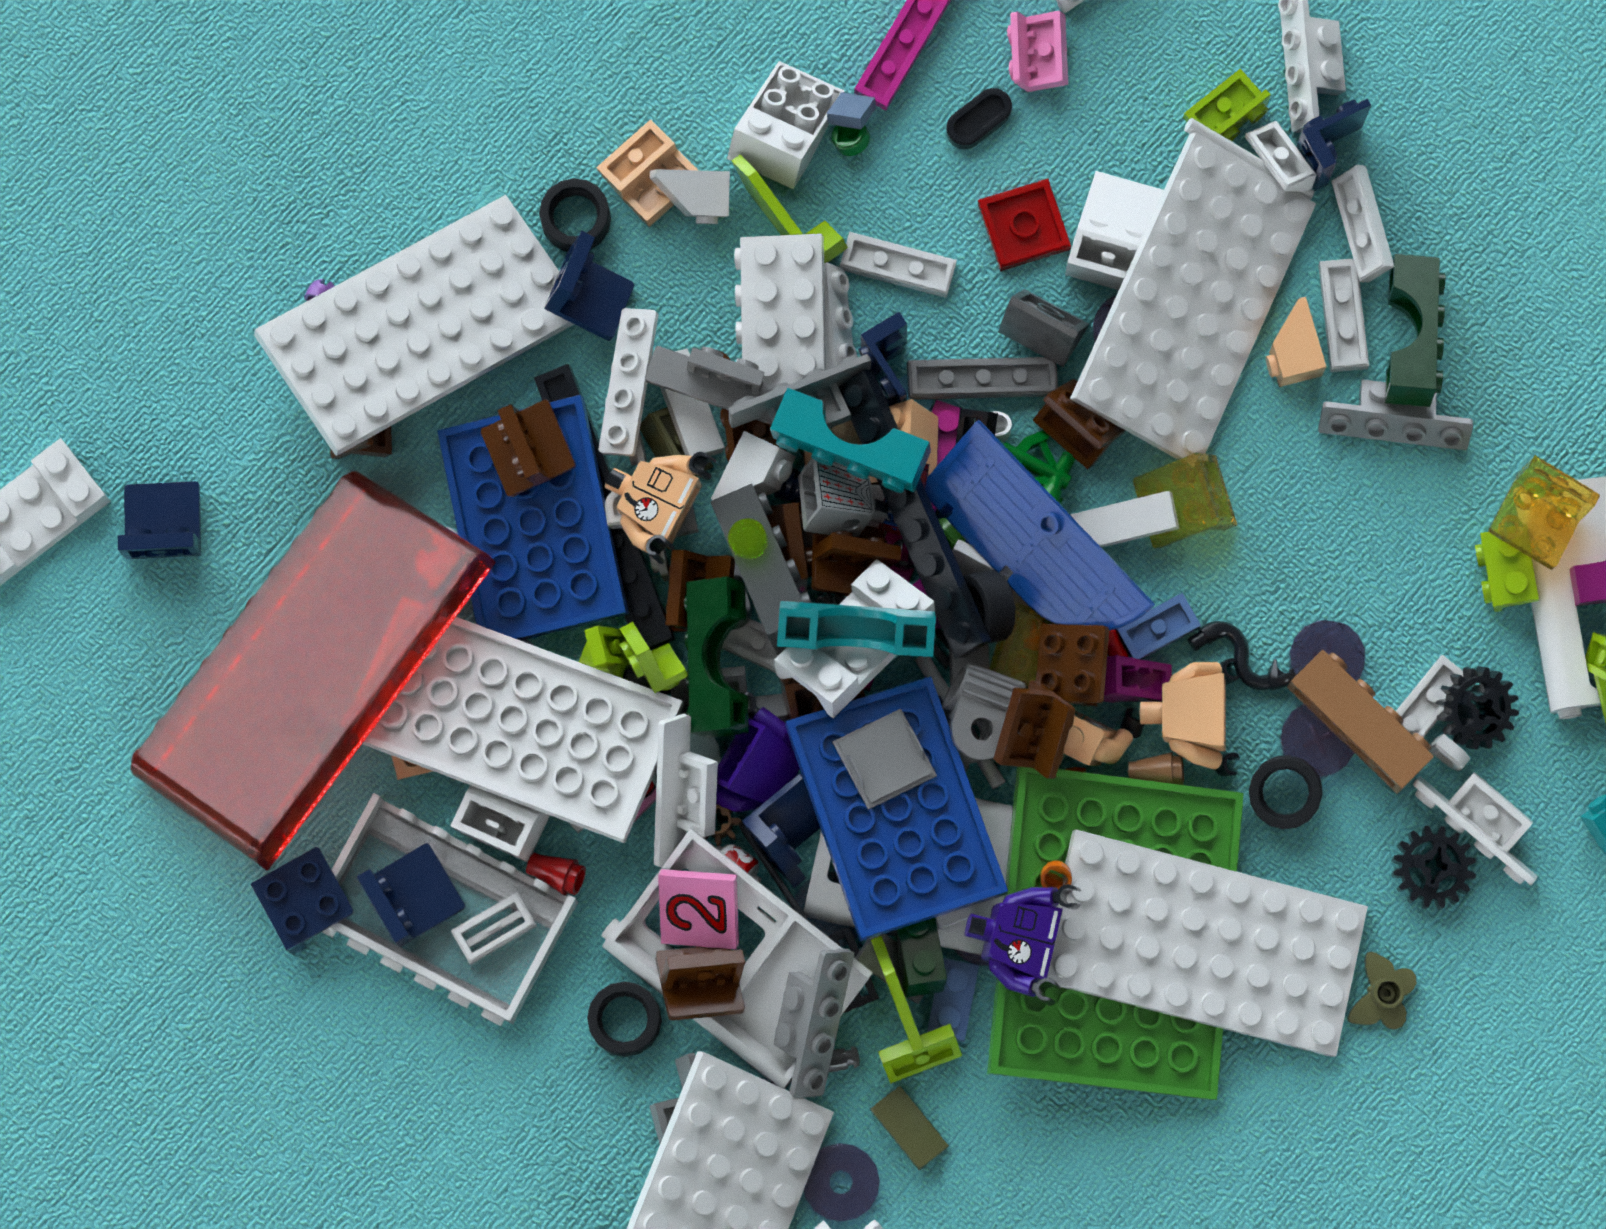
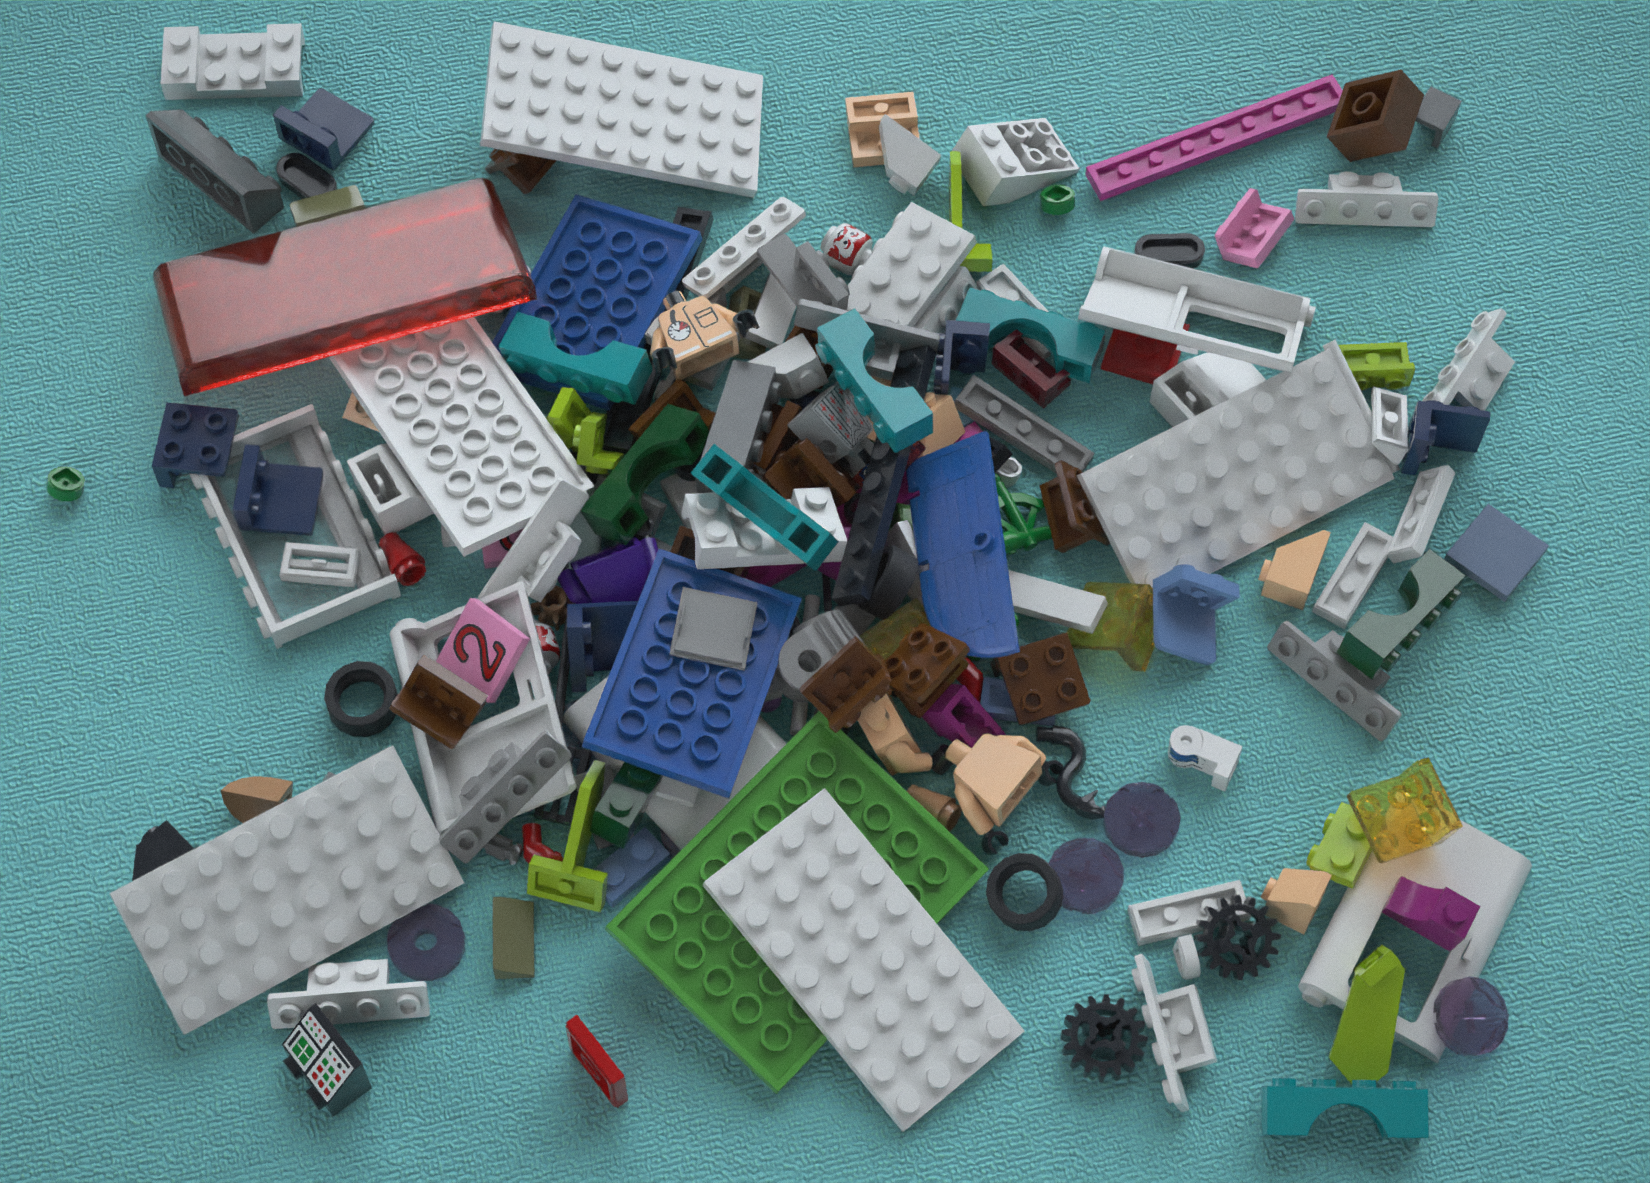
camera: 30 degrees right, 15 degrees down
reddish brown bracket [481,399,576,497] -> none
black tyre [539,178,611,252] -> none
dark blue bracket [544,231,634,341] -> none
clear neon green tile [728,518,768,559] -> none
sand blue tile [827,92,876,129] -> none
dark purple torso [965,884,1081,1006] -> none
flat silver slope [998,289,1089,367] -> none
orange hinge [1040,860,1072,890] -> none
medium nougat brick [1287,649,1434,794] -> none
olive animal [1347,951,1417,1030] -> none
none -> green tile [46,466,85,501]
none -> dark grey slope [145,110,284,234]
none -> medium nougat brick [221,776,293,823]
none -> black tile [276,153,337,199]
none -> olive slope [290,185,366,230]
none -> teal arch [498,312,653,405]
none -> red arm [522,823,563,864]
none -> red tile [565,1015,628,1108]
none -> white head [820,223,873,275]
none -> teal arch [956,287,1106,384]
none -> reddish brown bracket [990,632,1091,726]
none -> dark red hinge [992,329,1071,409]
none -> white piece [1078,246,1316,373]
none -> medium blue bracket [1153,564,1240,665]
none -> white leg [1168,725,1243,792]
none -> light nougat slope [1261,868,1332,935]
none -> sand blue tile [1444,504,1549,602]

